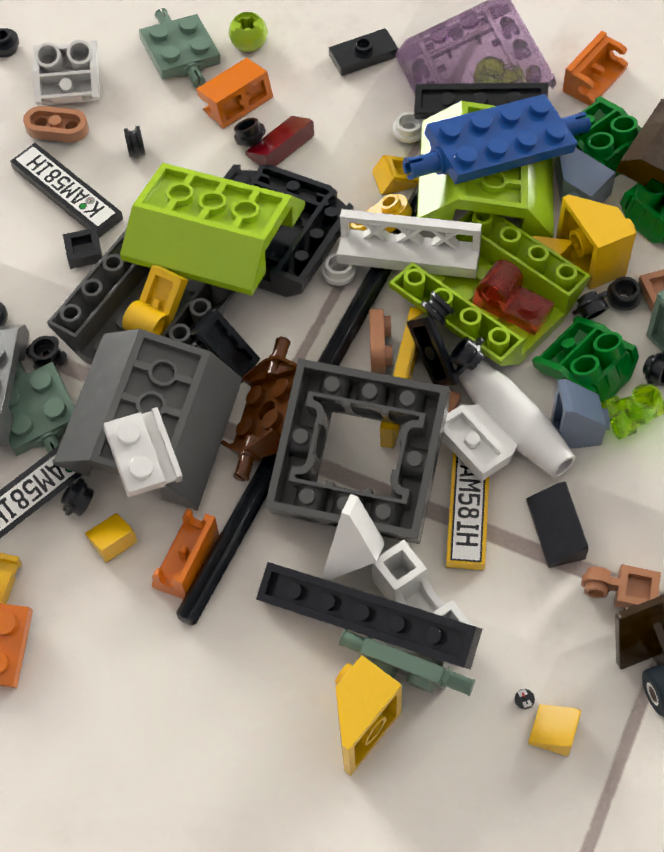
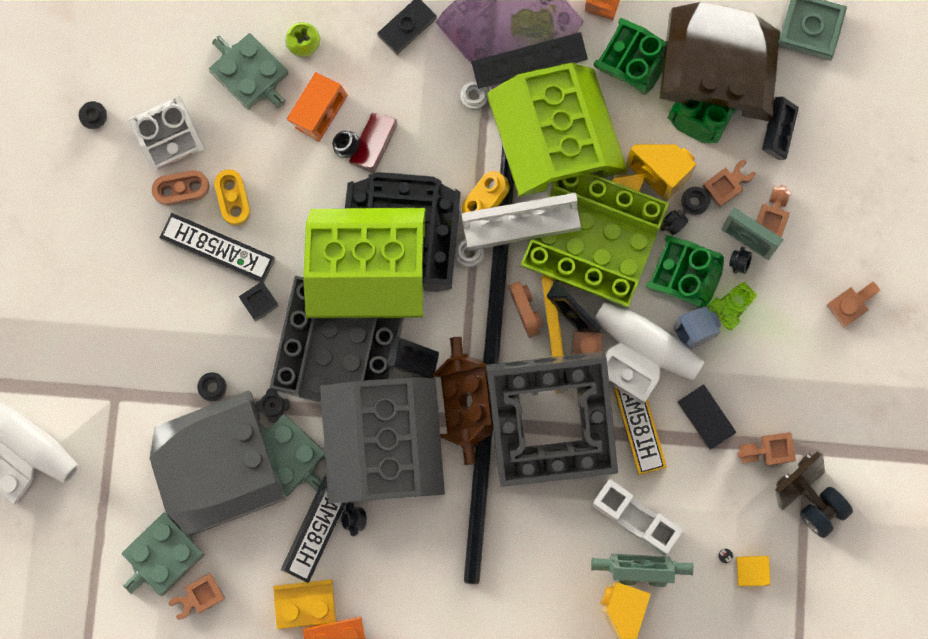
camera: 20 degrees left, 20 degrees up
yellow slope [85,513,138,563] -> none
white plate [104,407,183,498] -> none
yellow plate [122,265,188,335] -> none
black bush [124,126,146,157] -> none
orange hinge [151,509,219,599] -> none
black plate [256,562,483,670] -> none
white slope [321,494,385,581] -> none
yellow slope [372,155,419,195] -> none
blue plate [403,94,591,184] -> none
black bush [420,291,456,326] -> none
black plate [450,336,484,376] -> none
clear red plate [473,260,554,335] -> none
sand blue slope [554,148,616,203] -> none
none -> yellow plate [214,169,251,226]

